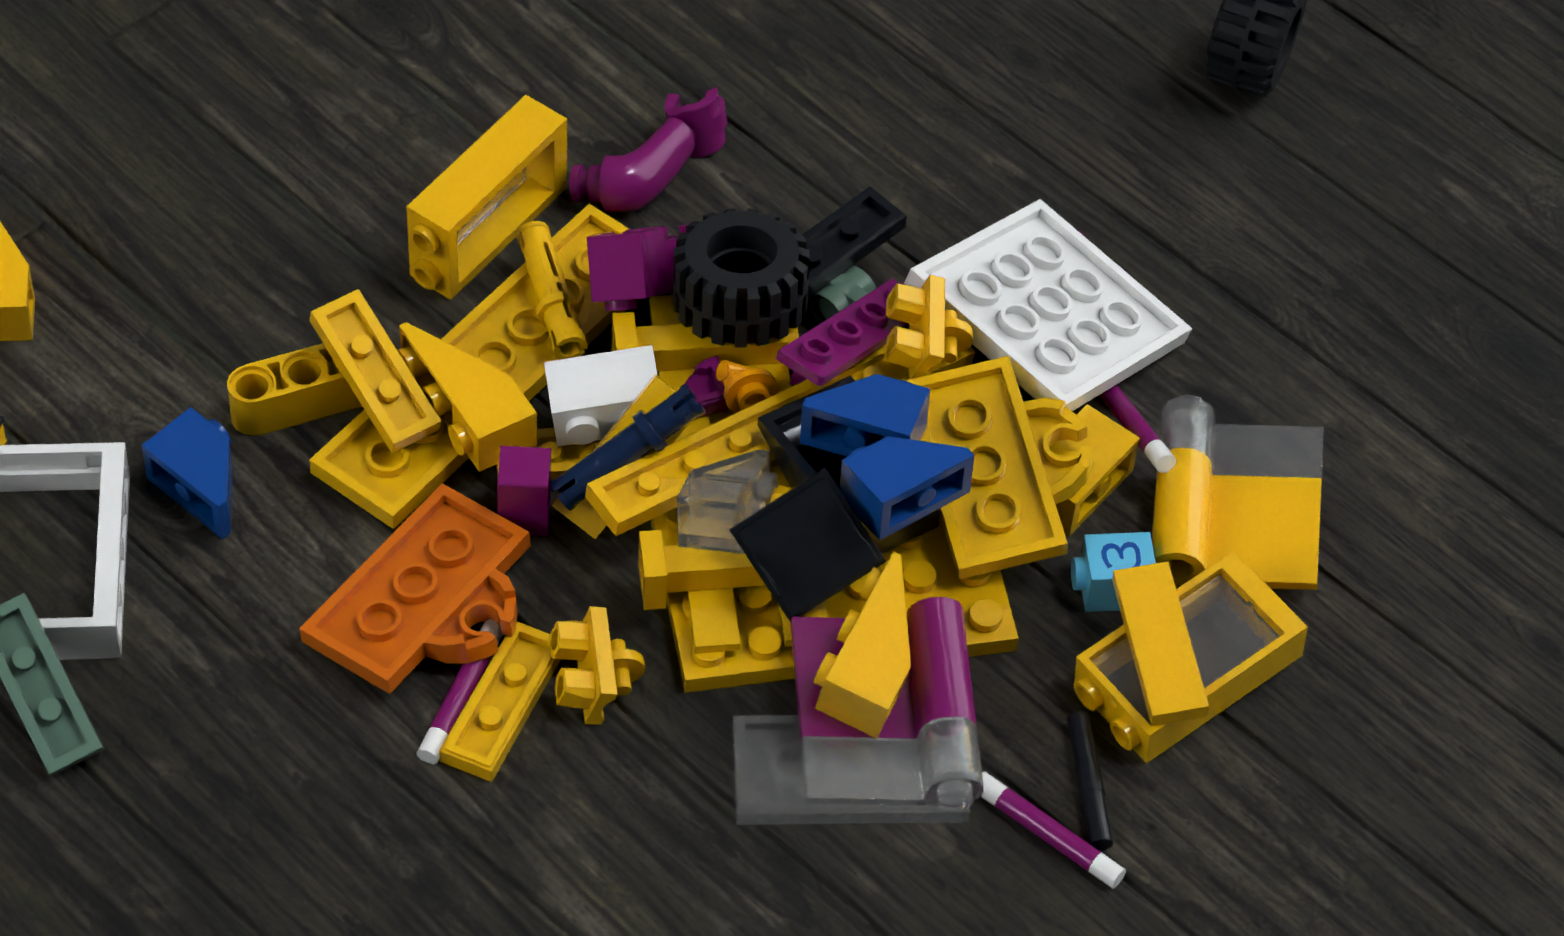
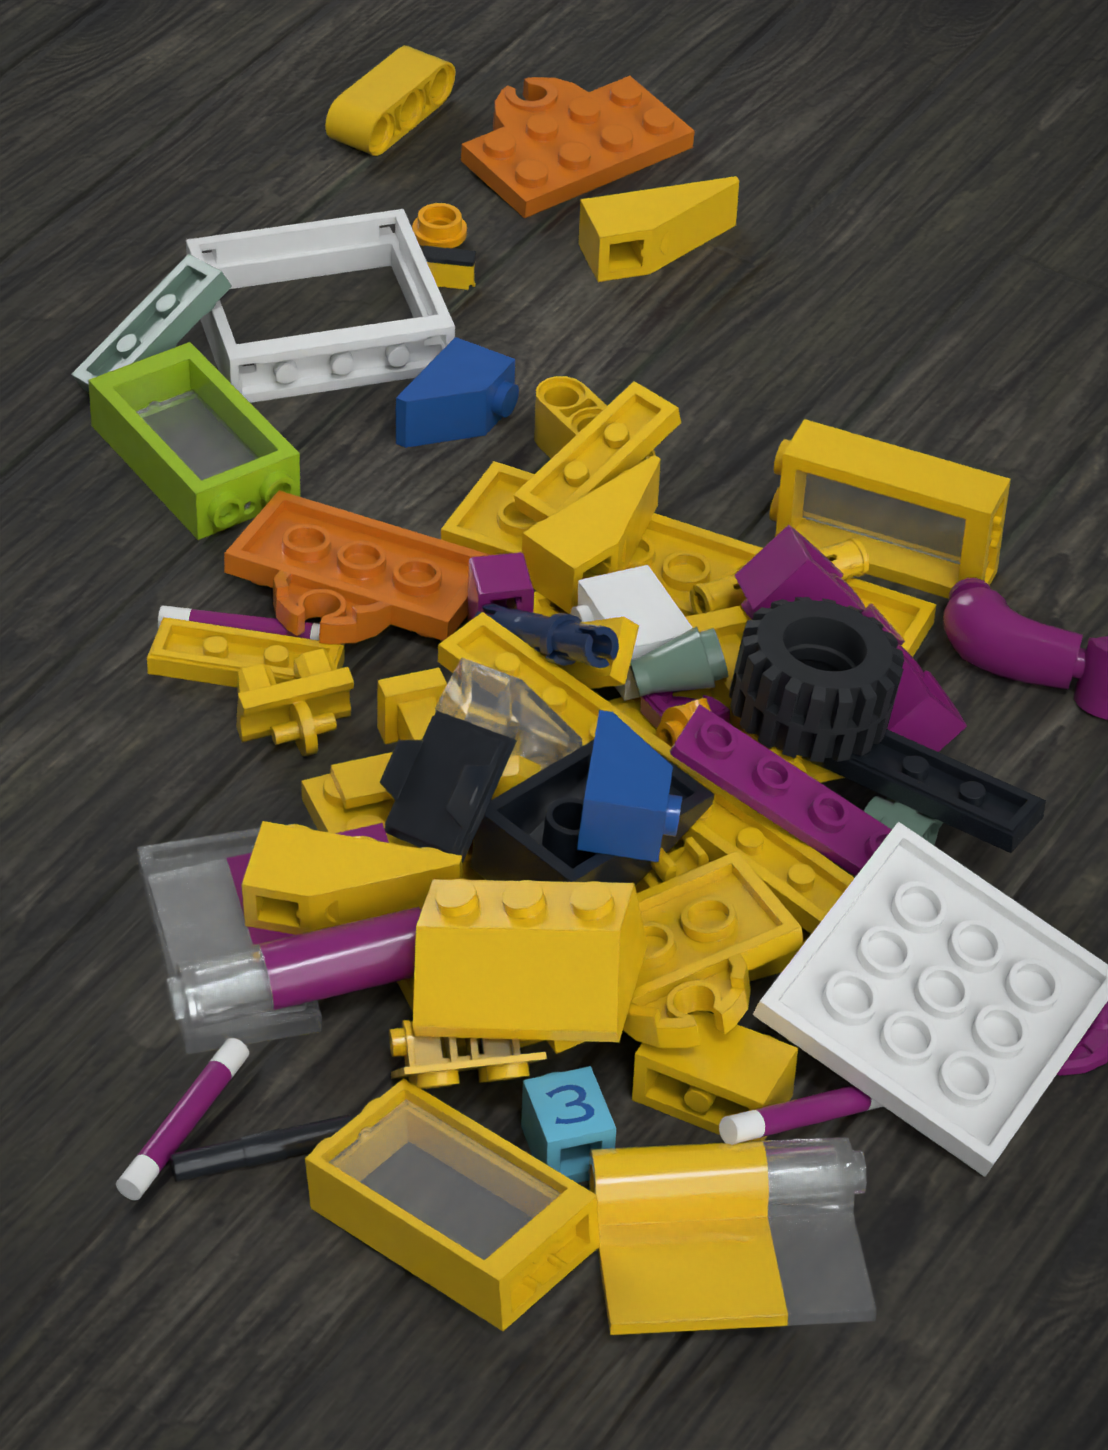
camera: 80 degrees right, 10 degrees down
blue slope [840,436,974,540] -> none
yellow hips [885,275,973,379] -> none
yellow tile [1112,561,1209,726] -> none
none -> lime window [88,342,300,540]
none -> yellow hinge [389,1020,547,1089]
none -> yellow slope [413,879,648,1042]
none -> sand green cone [630,627,729,697]

